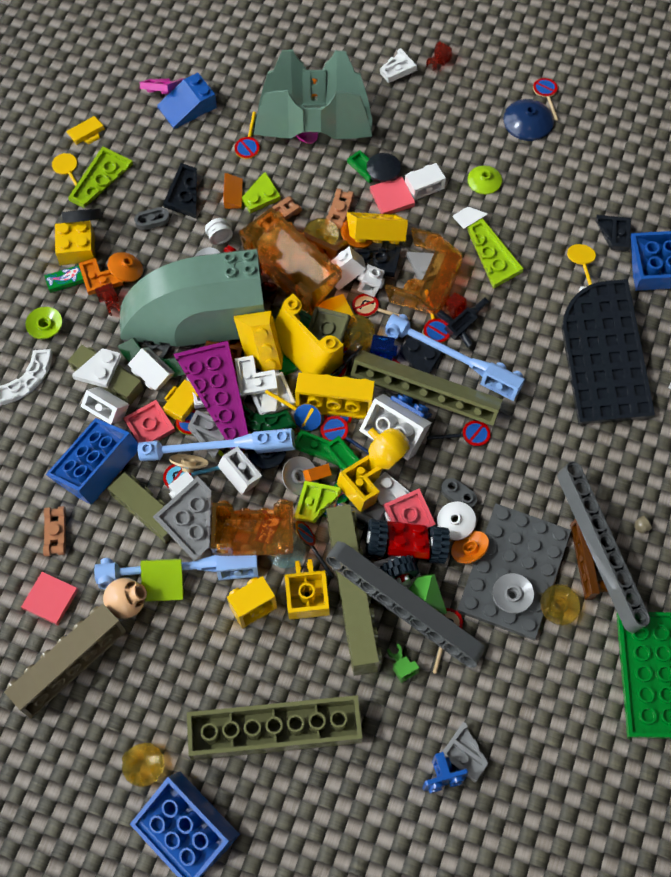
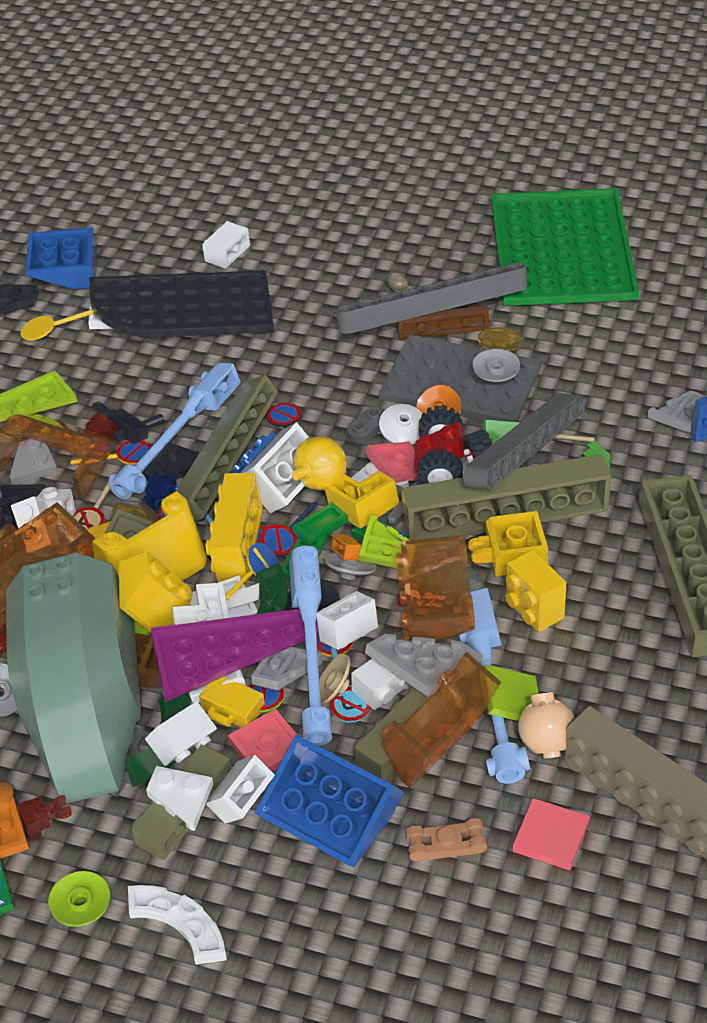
camera: 90 degrees left, 20 degrees down
none -> clear orange windscreen [381,651,502,788]

